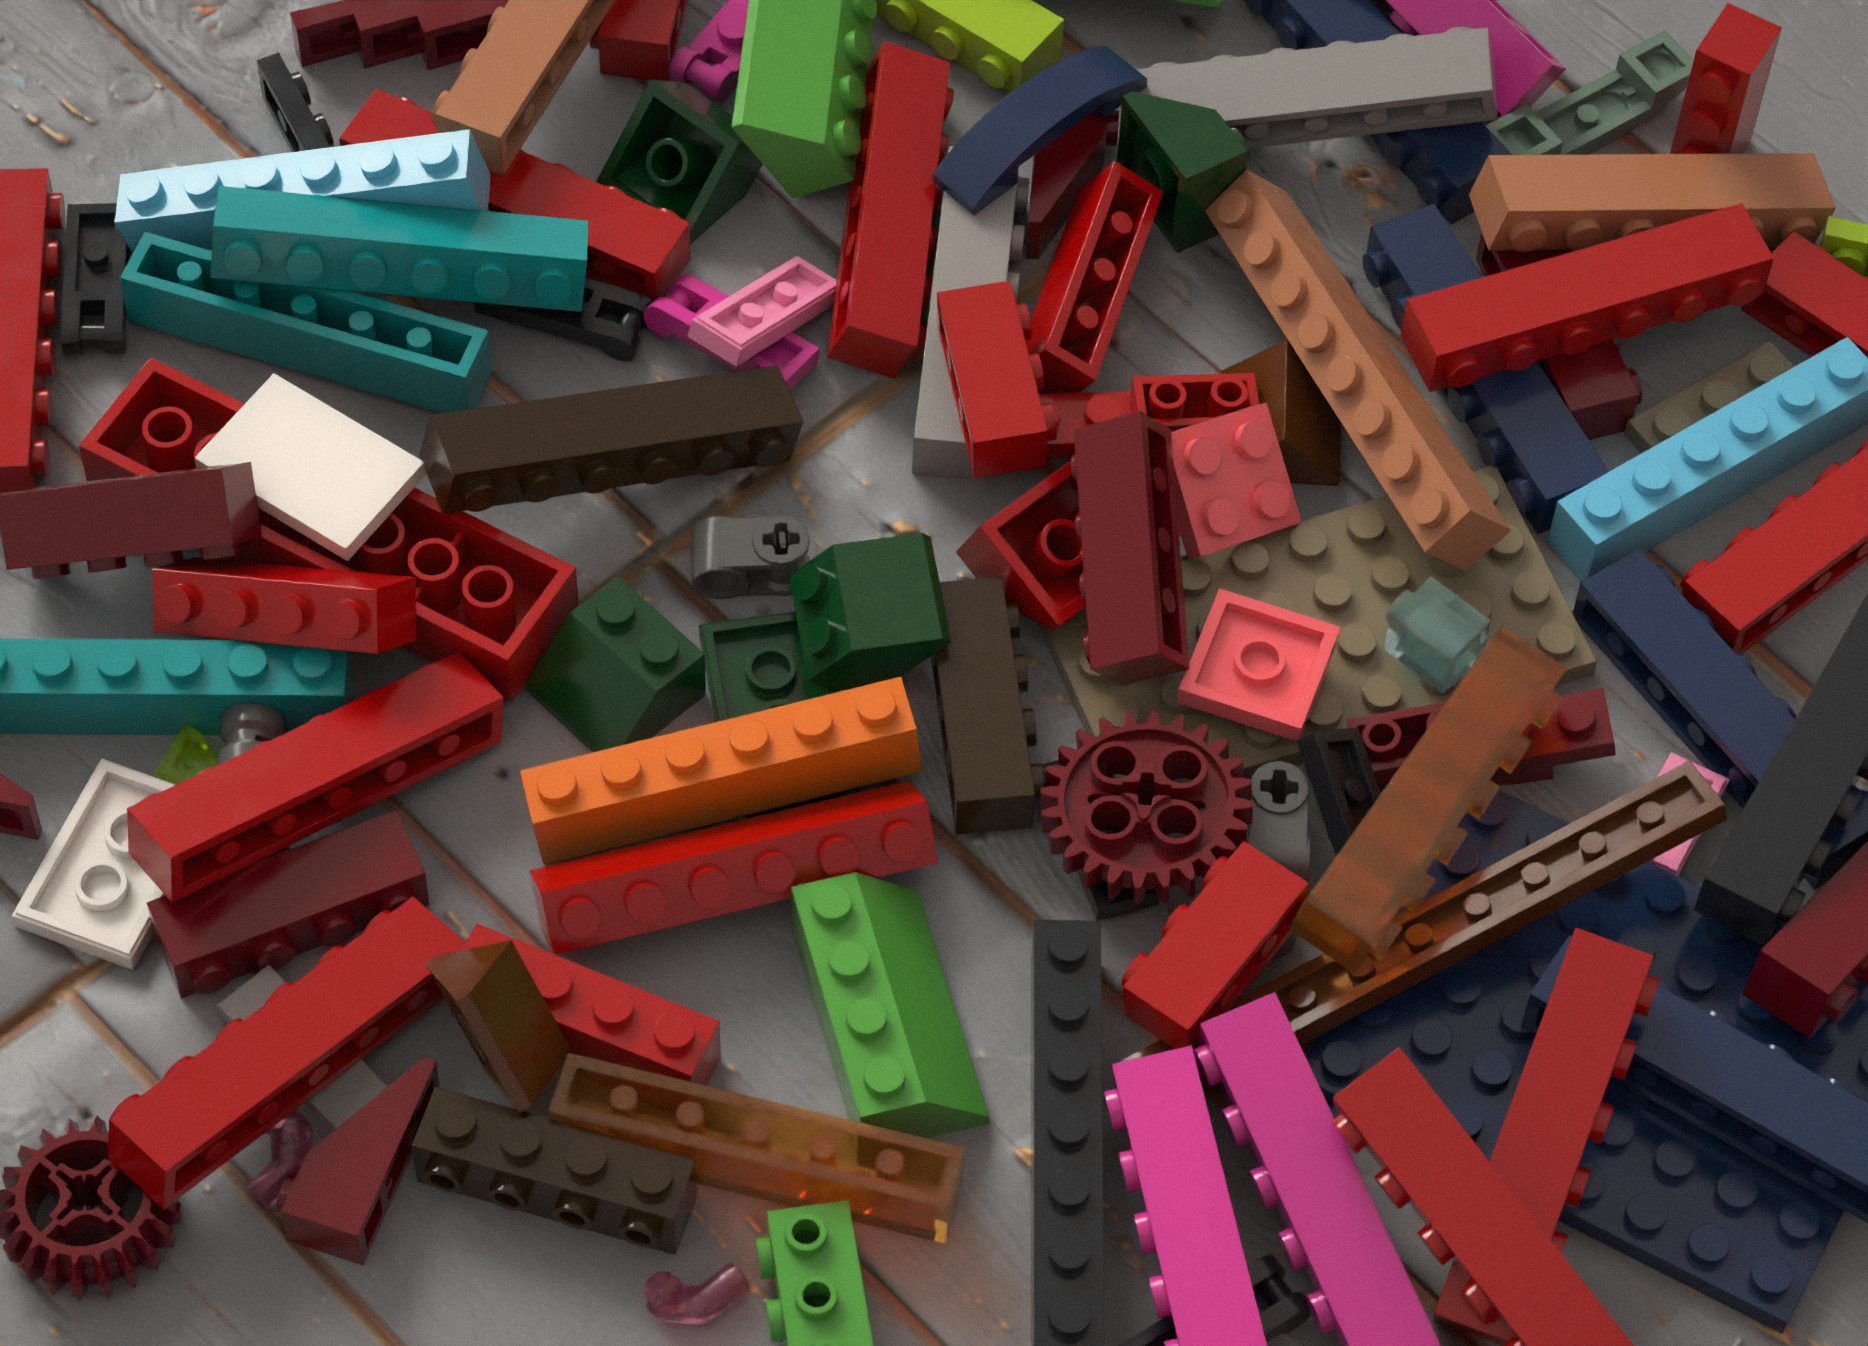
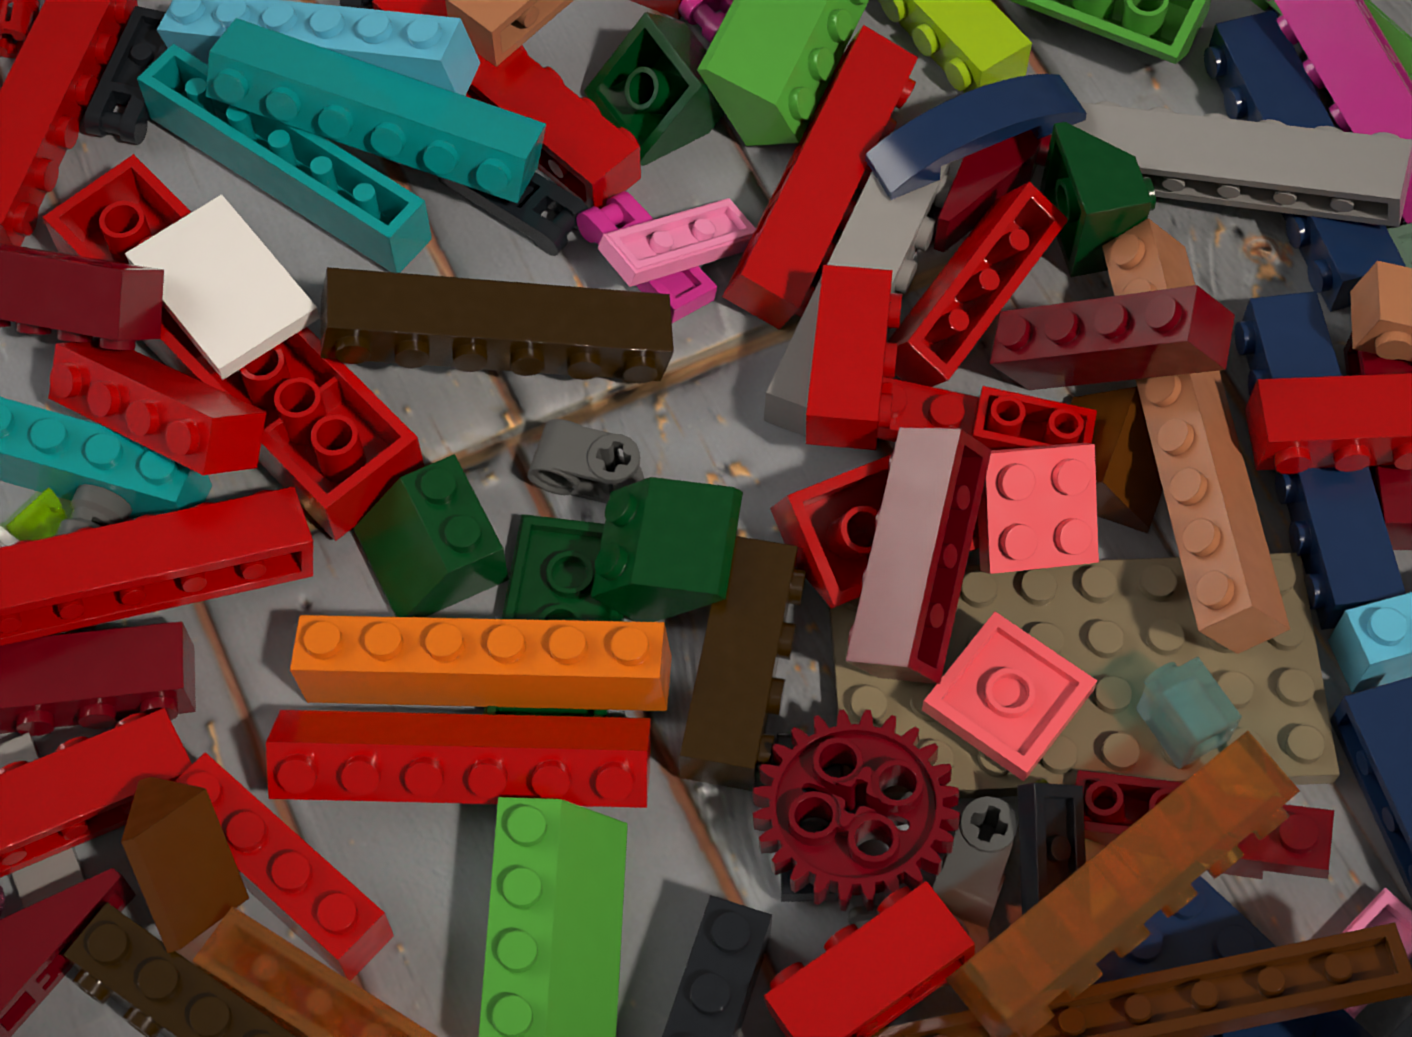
camera: 20 degrees right, 5 degrees up
none -> dark red brick [990,285,1235,390]

